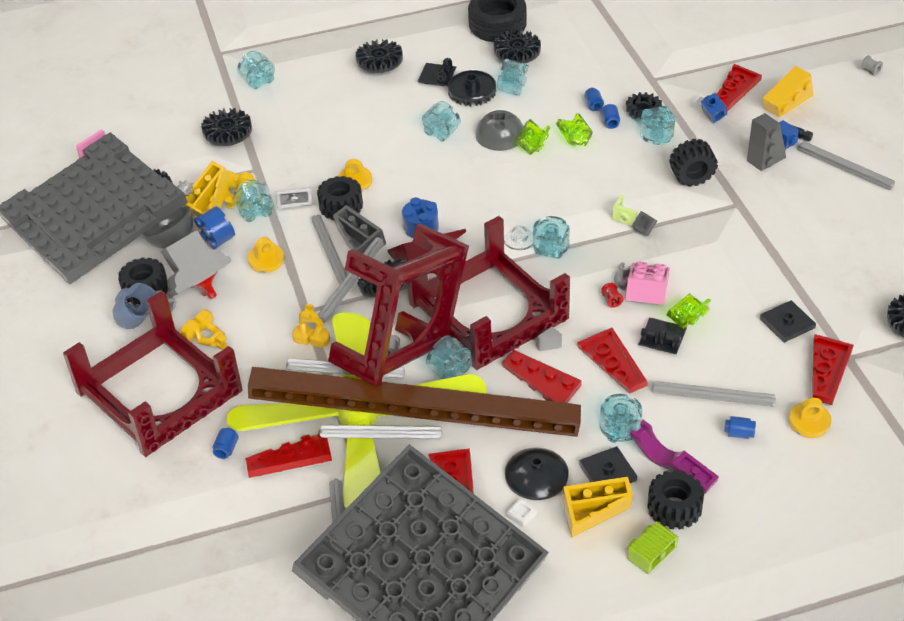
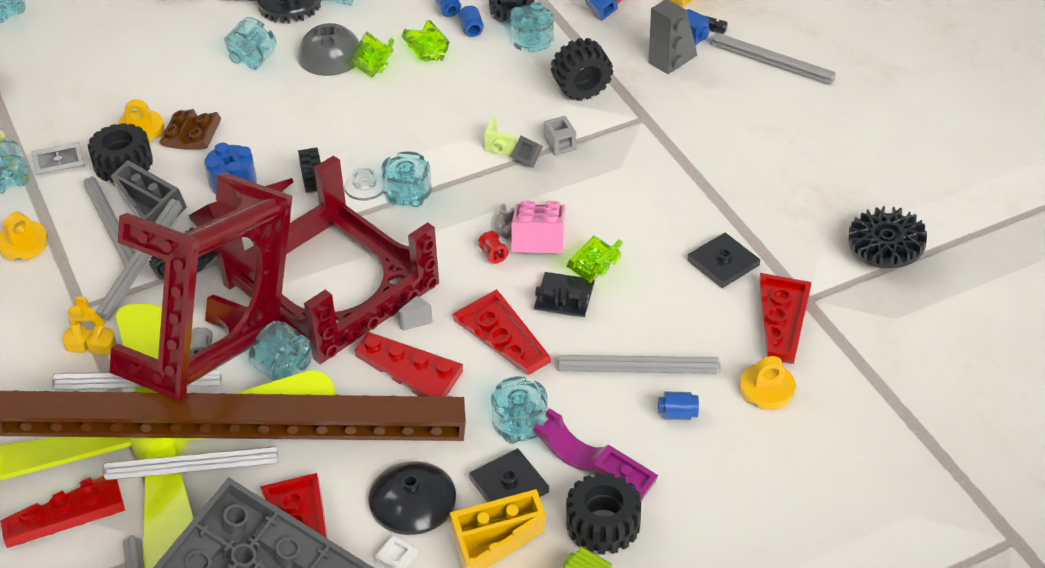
camera: 10 degrees left, 0 degrees up
none -> reddish brown slope [159,109,221,150]
none -> black tyre [298,147,321,193]
none -> light grey brick [544,116,576,156]

